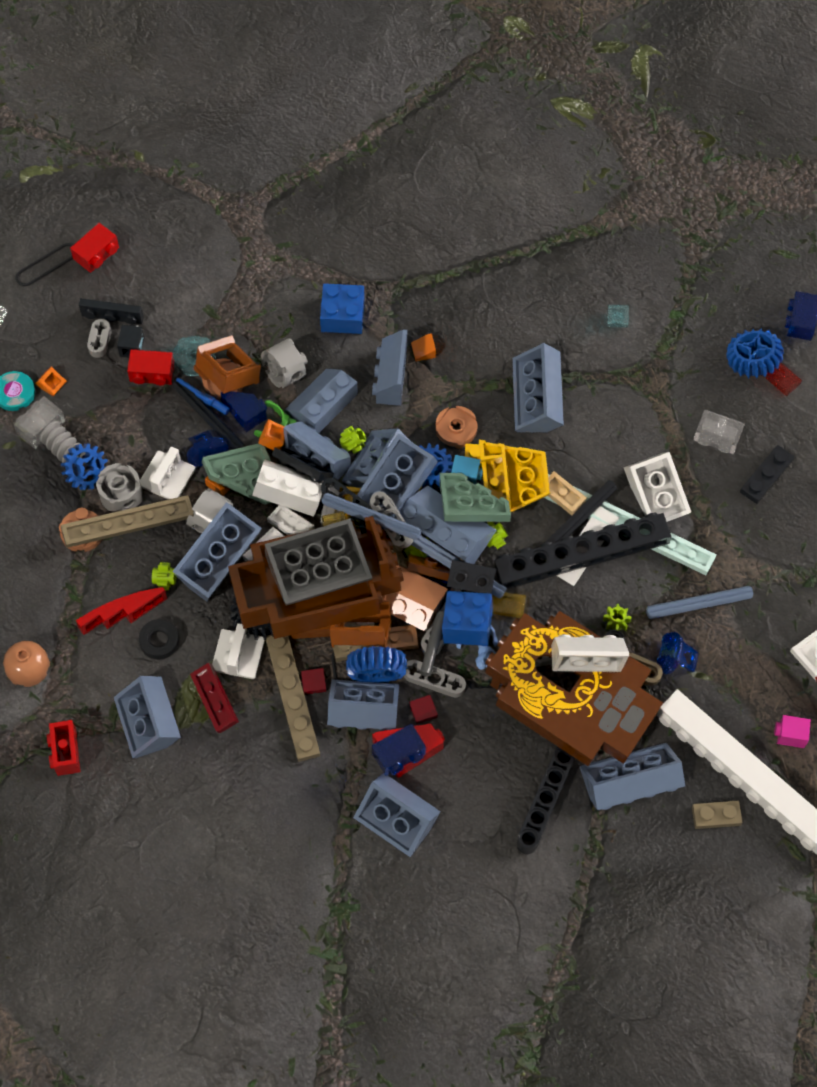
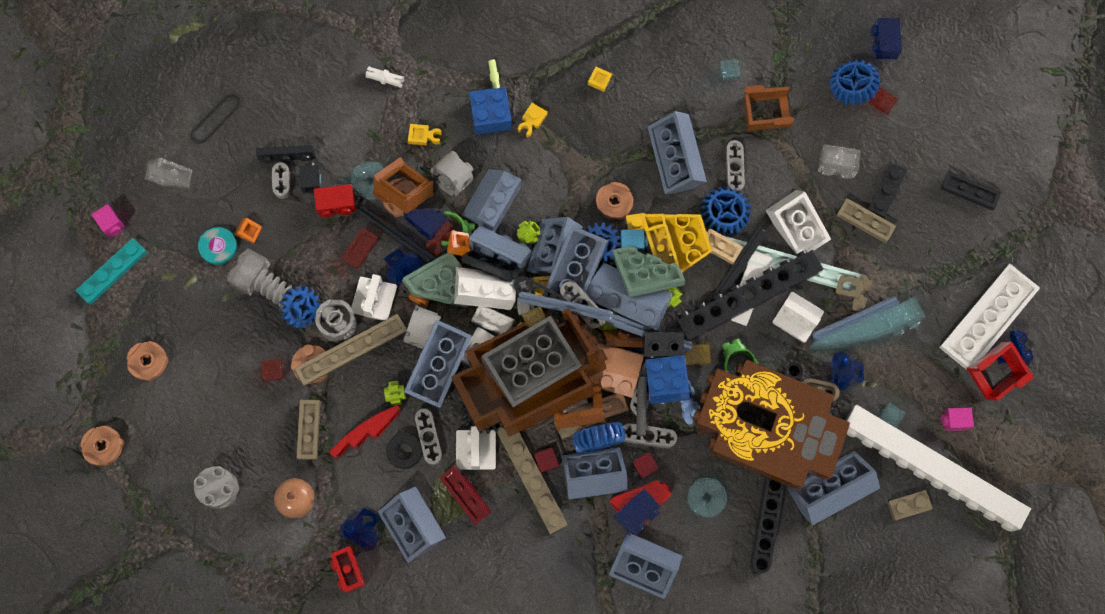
camera: 15 degrees left, 10 degrees up
red brick [70,223,119,273] -> none
blue piece [176,378,230,415] -> none
sand blue slope [372,330,407,406] -> none
orange slope [411,333,436,362] -> none
white slope [551,635,629,672] -> none
lime gear [603,604,632,631] -> none
none -> clear red plate [261,359,283,382]
none -> dark tan plate [297,400,321,460]
none -> clear blue bracket [340,508,380,549]
none -> clear red plate [341,228,378,270]
none -> white pin [366,66,404,88]
none -> yellow plate [408,124,441,146]
none -> light grey beam [415,409,442,466]
none -> clear red plate [426,221,454,255]
none -> yellowish green piece [488,60,500,89]
none -> yellow plate [518,103,547,137]
none -> yellow plate [588,67,612,92]
none -> clear light blue plate [687,478,727,518]
none -> blue gear [700,186,751,236]
none -> bright green helmet [722,339,759,372]
none -> light grey beam [726,140,745,194]
none -> dark orange piece [743,85,794,132]
none -> white bracket [772,292,824,342]
none -> clear light blue slope [809,297,926,351]
none -> dark tan plate [836,198,896,243]
none -> dark tan bracket [836,274,872,311]
none -> clear light blue plate [879,403,906,428]

